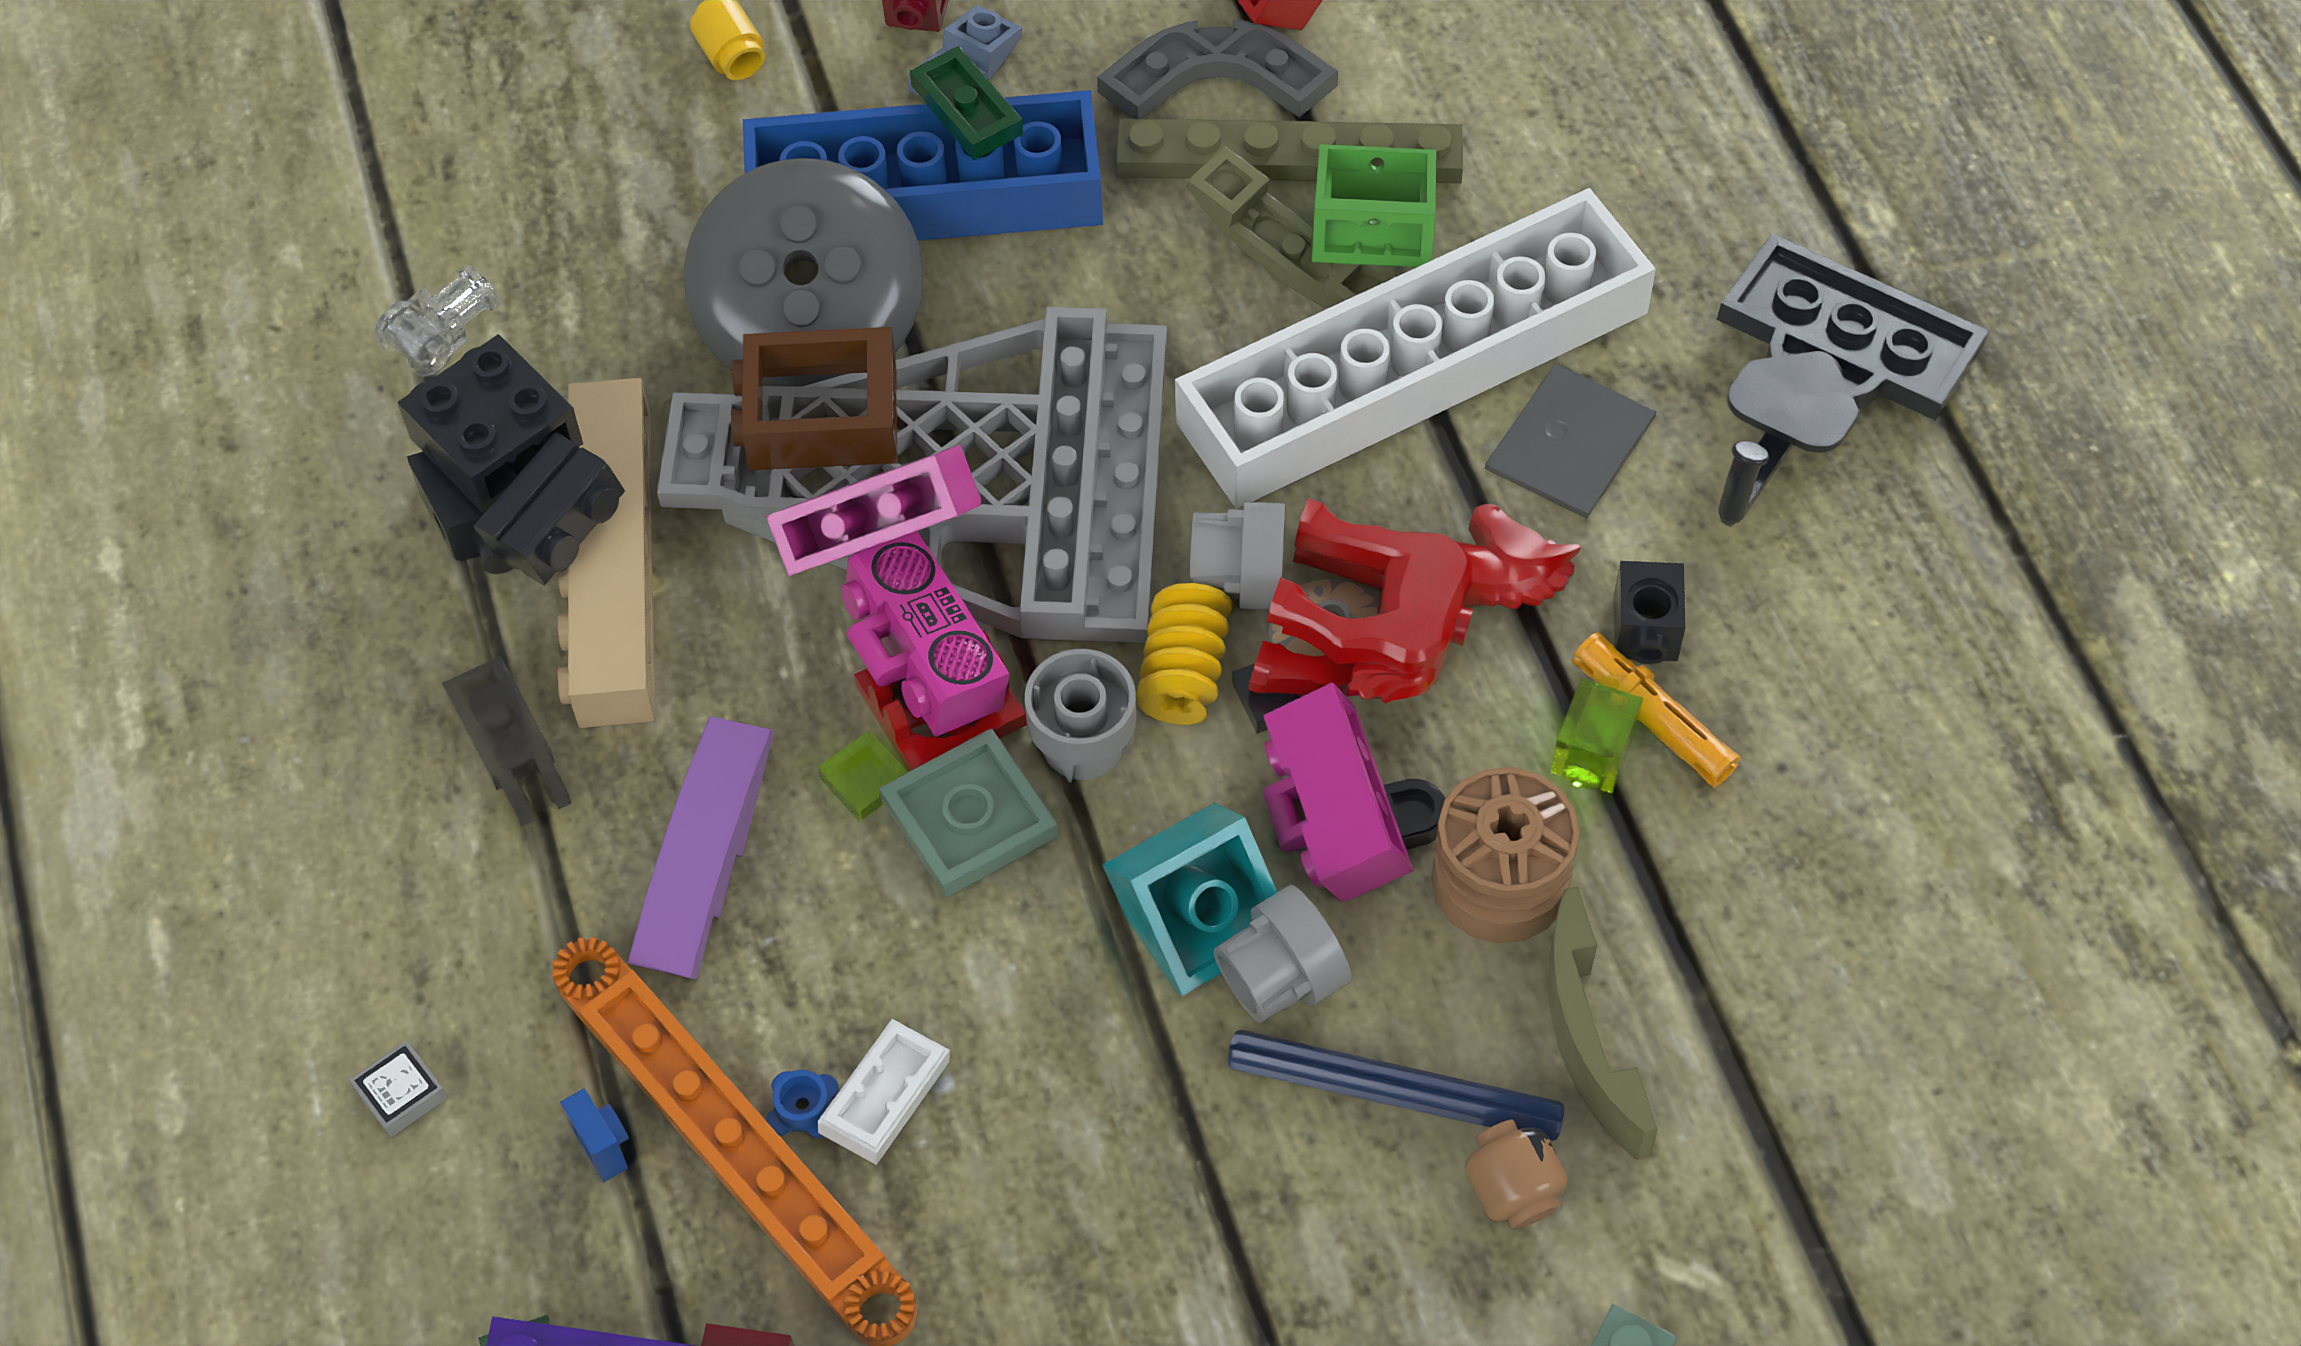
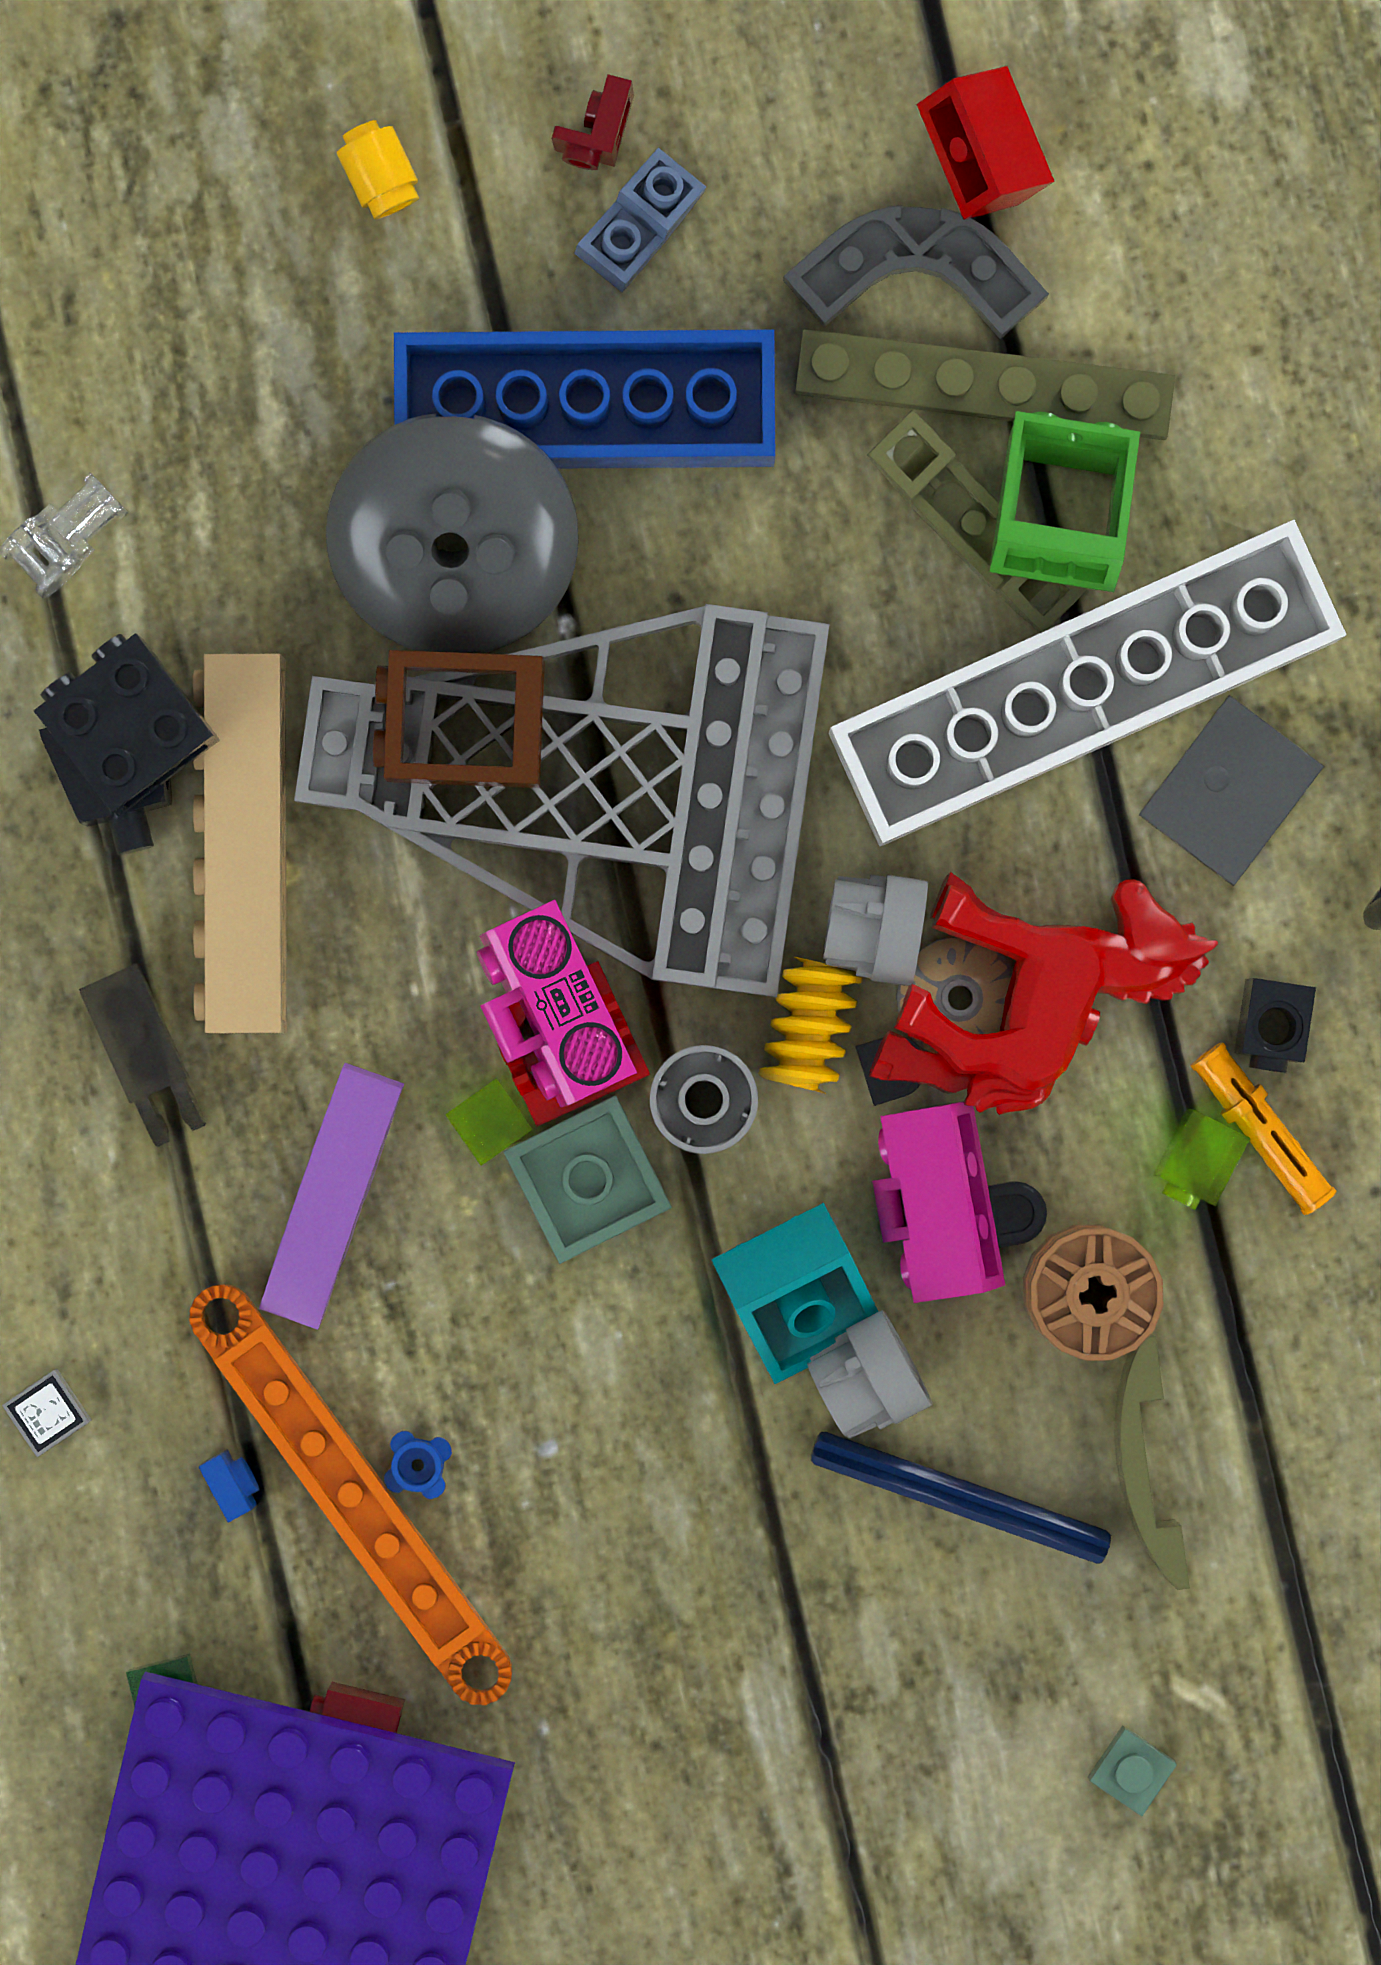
camera: 10 degrees right, 30 degrees up
black brick [473,432,625,586] -> none
dark pink piece [766,445,981,576] -> none
white plate [818,1019,950,1165] -> none
dark green plate [910,46,1023,160] -> none
medium nougat head [1465,1119,1568,1230] -> none

